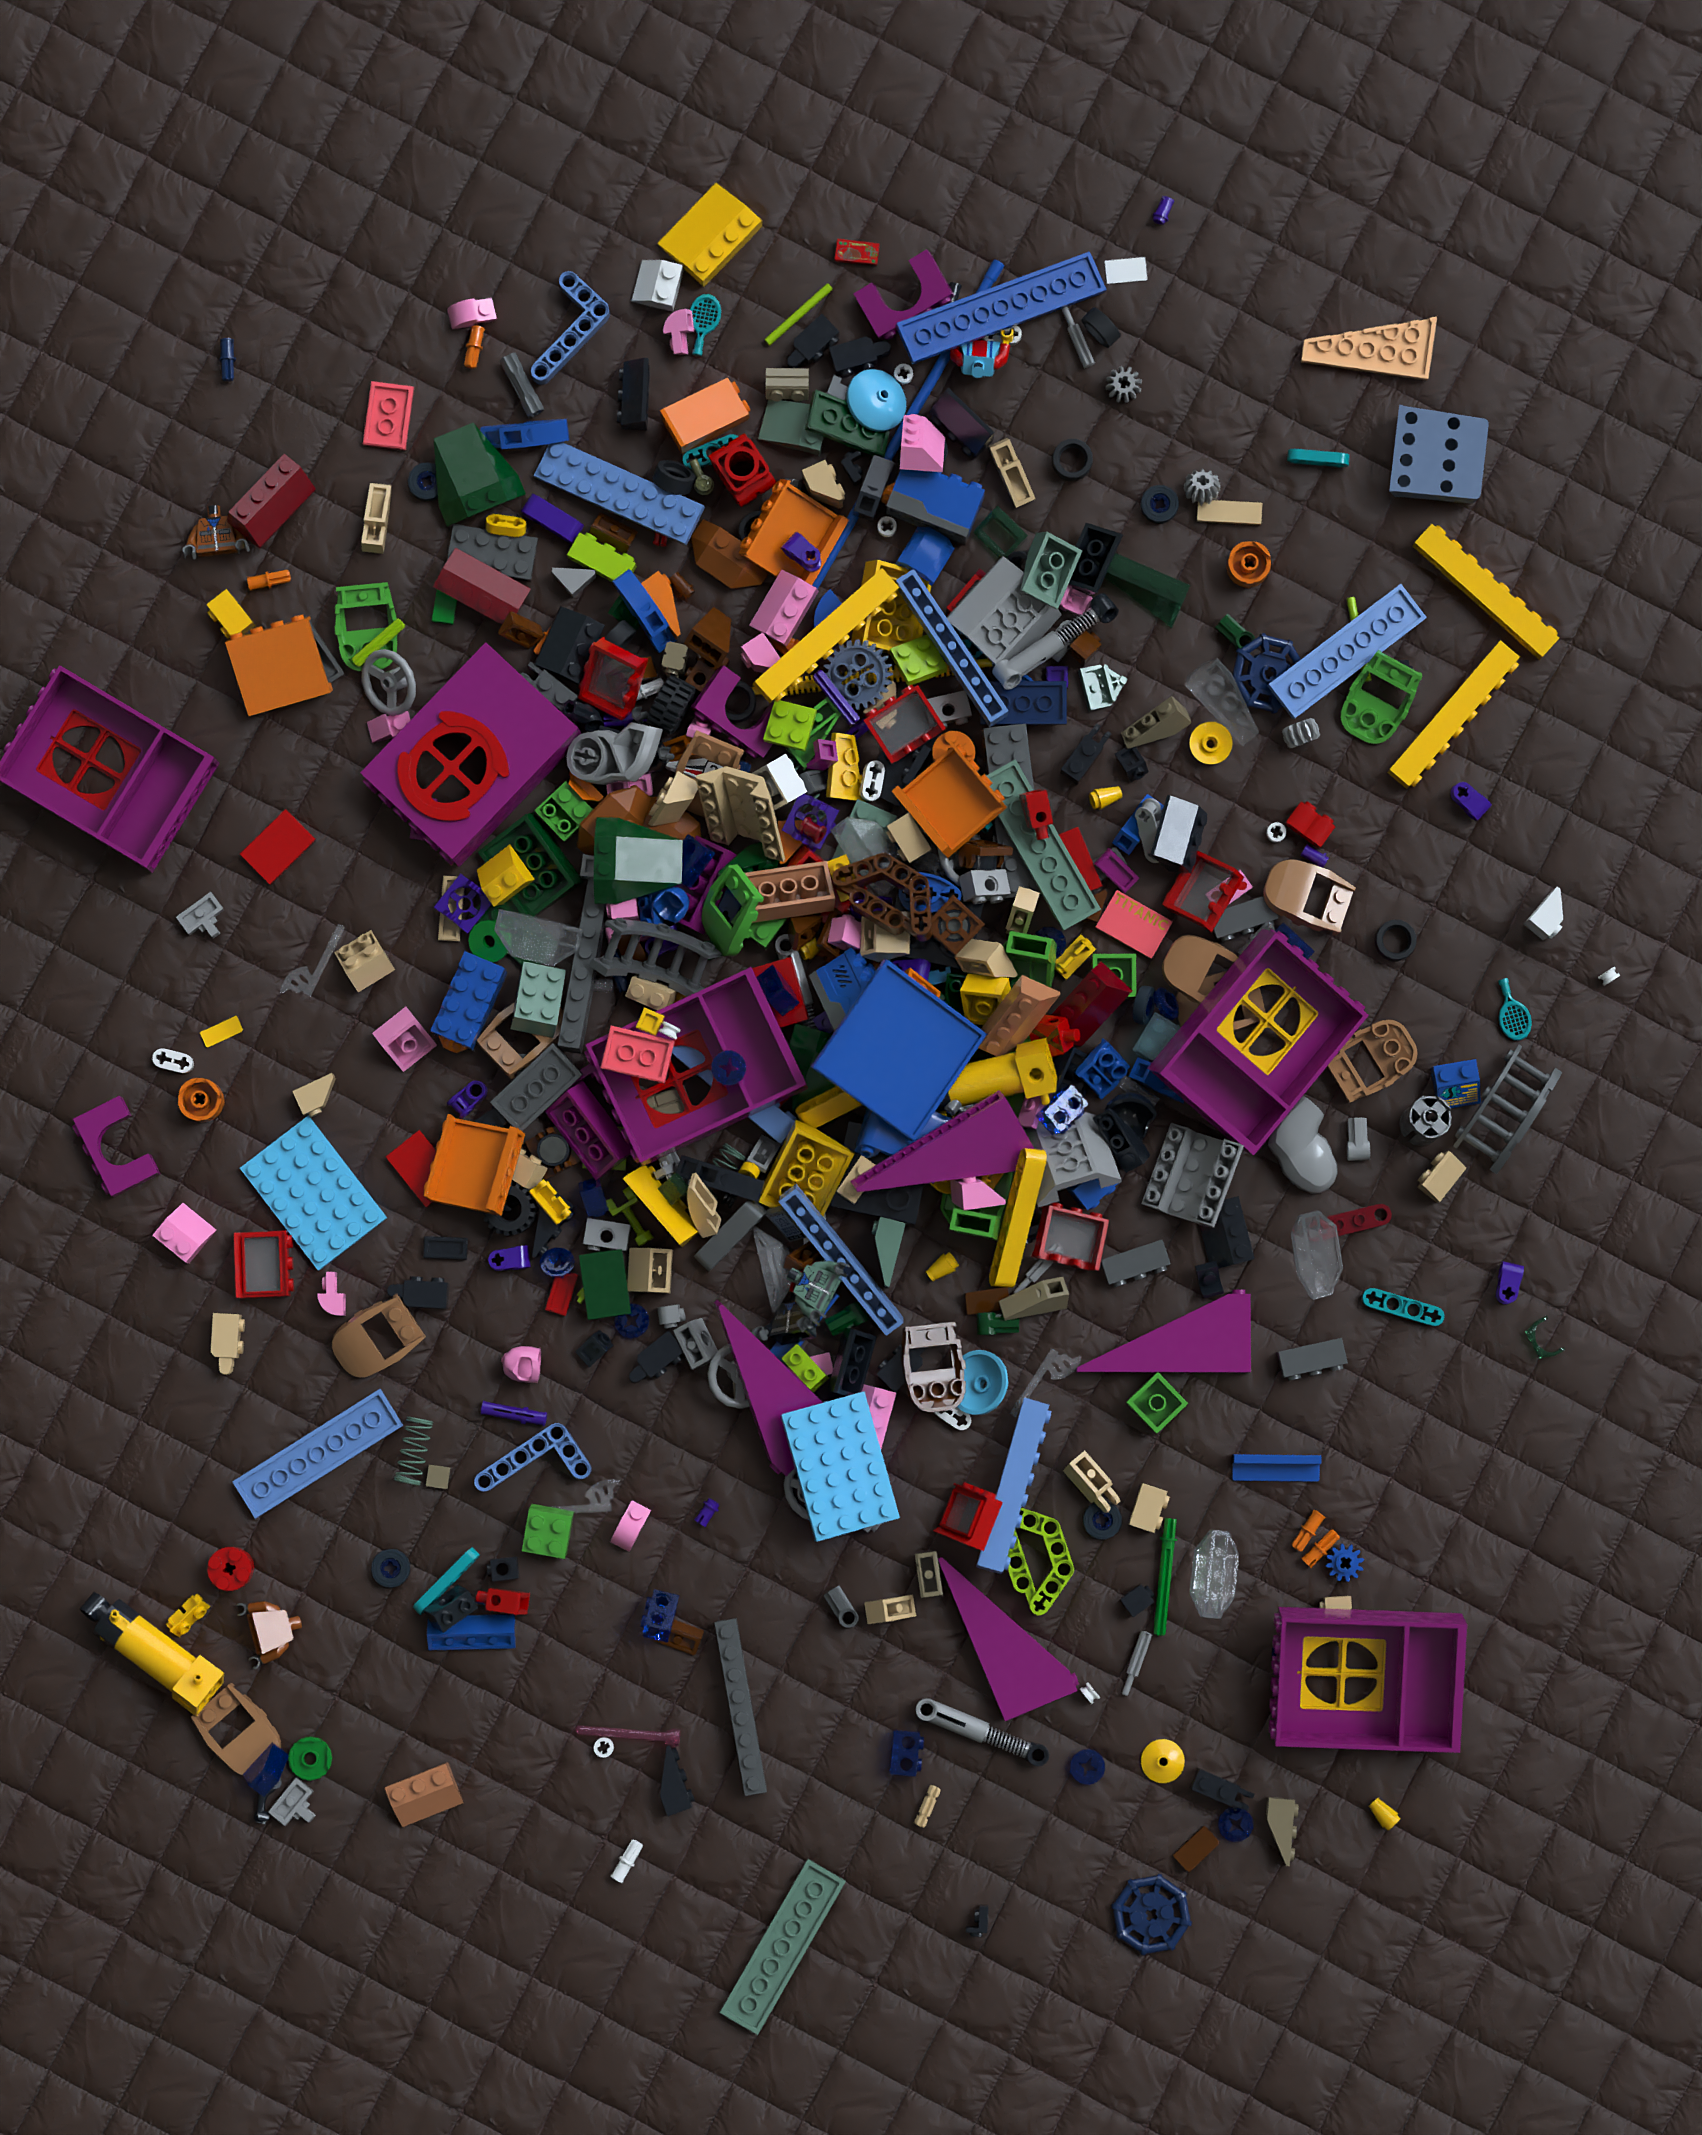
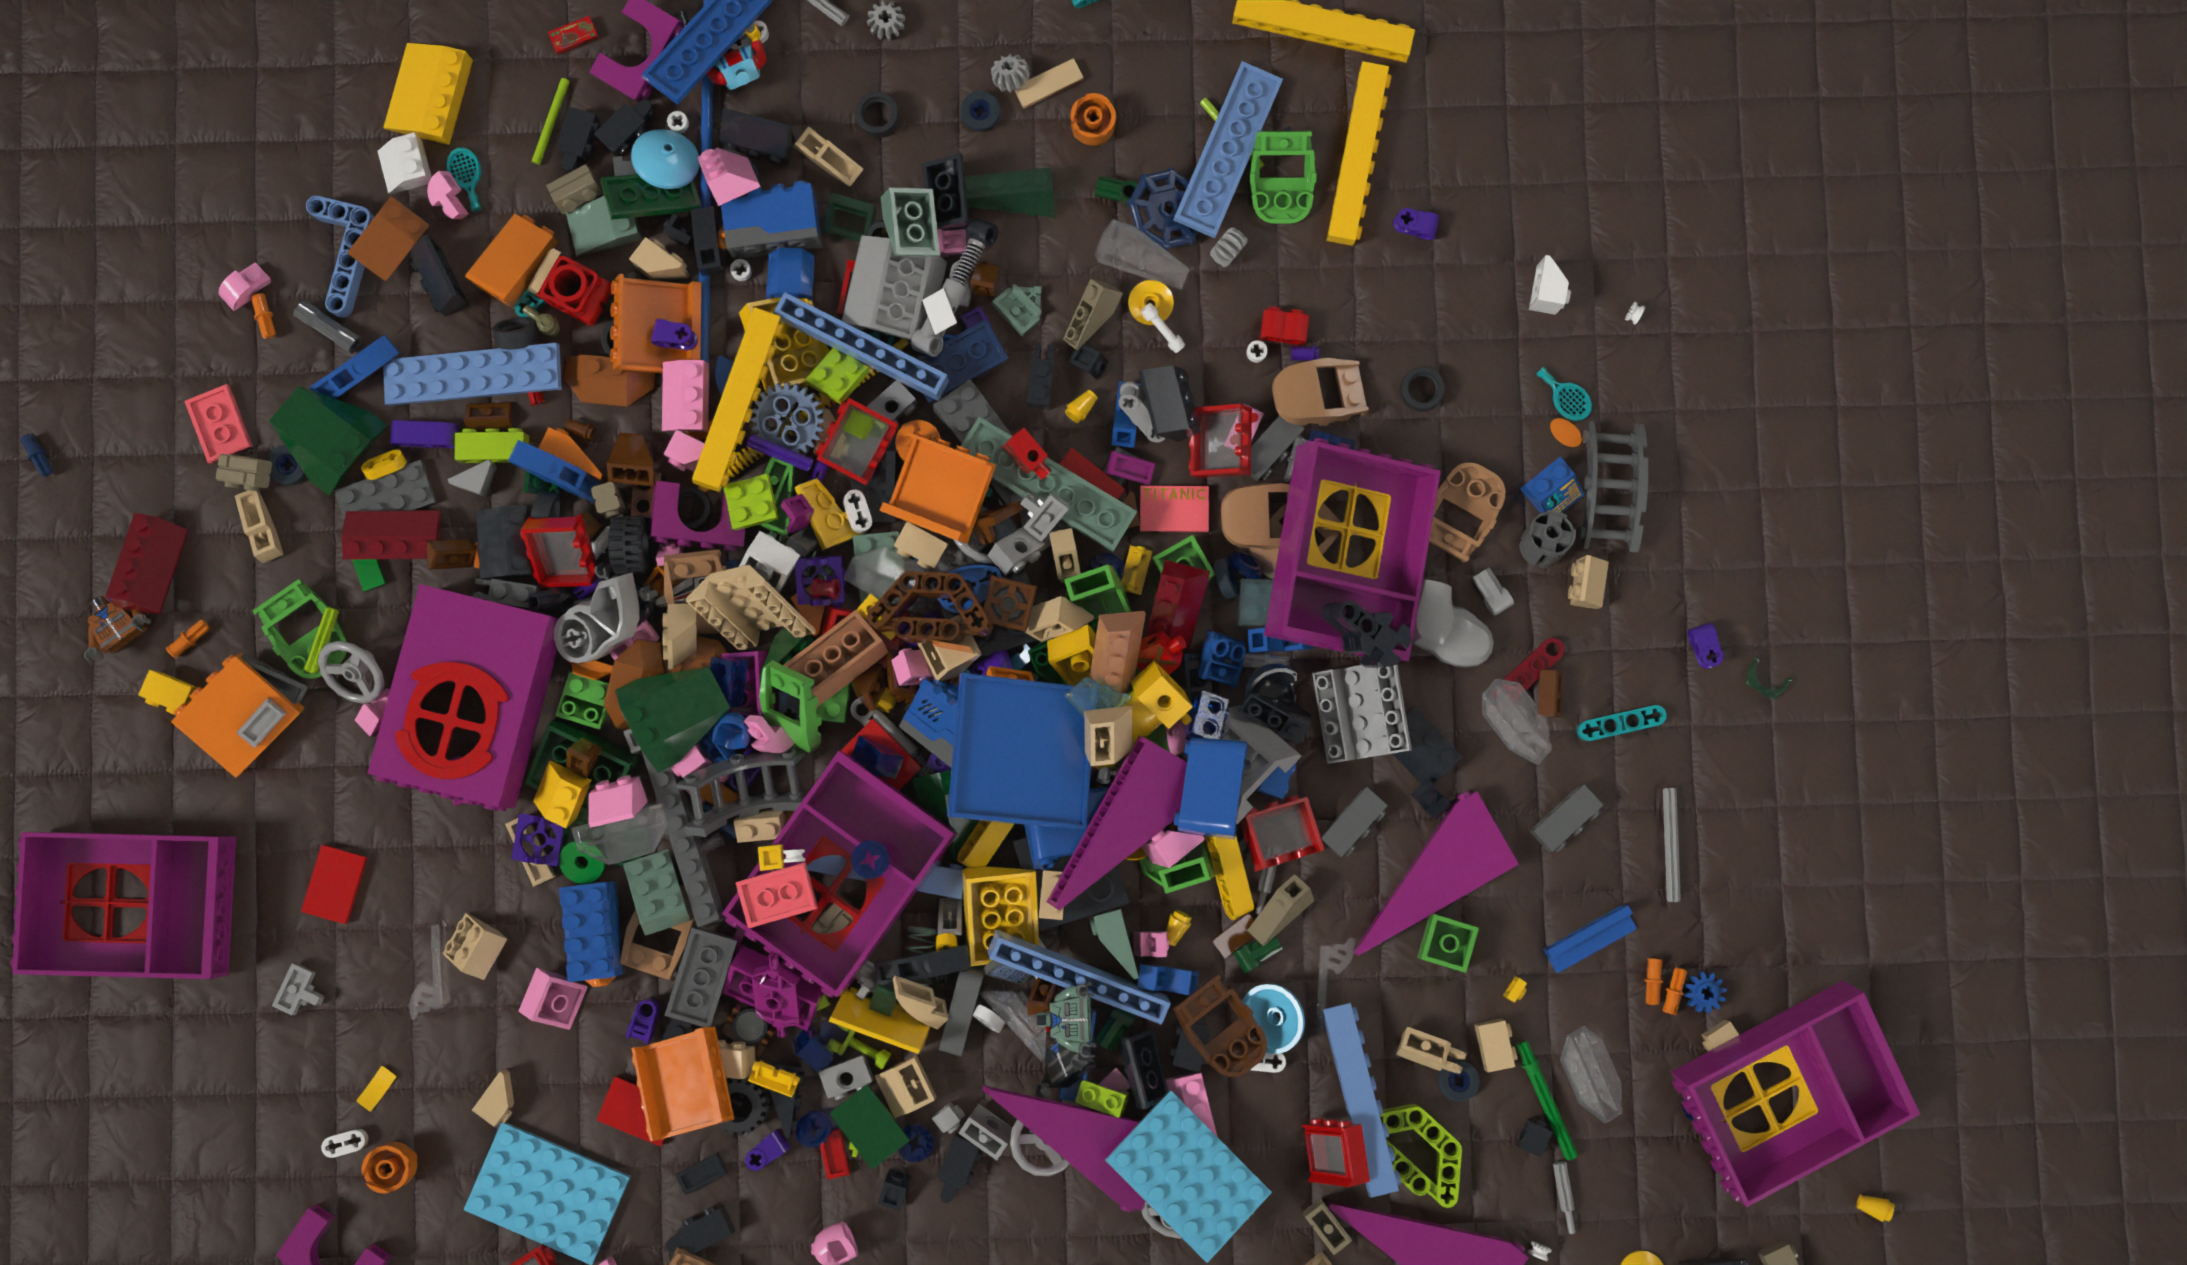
camera: 30 degrees left, 0 degrees up
none -> dark tan brick [215,453,272,492]
none -> light grey tile [236,697,287,748]
none -> dark orange slope [347,196,429,282]
none -> tan tile [527,248,561,294]
none -> reddish brown slope [567,737,602,779]
none -> bright pink slope [589,775,648,827]
none -> bright pink brick [744,715,795,753]
none -> magenta plate [751,953,804,1038]
none -> clear neon green tile [842,409,875,441]
none -> white sticker [922,288,957,335]
none -> orange sticker [931,640,973,653]
none -> white beam [973,1005,1005,1033]
none -> light grey hinge [1020,492,1070,542]
none -> clear light blue slope [1064,677,1132,718]
none -> tan slope [1084,706,1132,766]
none -> bright pink brick [1133,931,1169,957]
none -> blue brick [1137,964,1199,995]
none -> white bar [1141,303,1185,353]
none -> blue windscreen [1174,737,1248,840]
none -> black connector [1322,601,1412,668]
none -> yellow plate [1503,976,1527,1003]
none -> reddish brown slope [1538,670,1563,718]
none -> orange sticker [1550,418,1582,447]
none -> light grey axle [1663,788,1681,902]

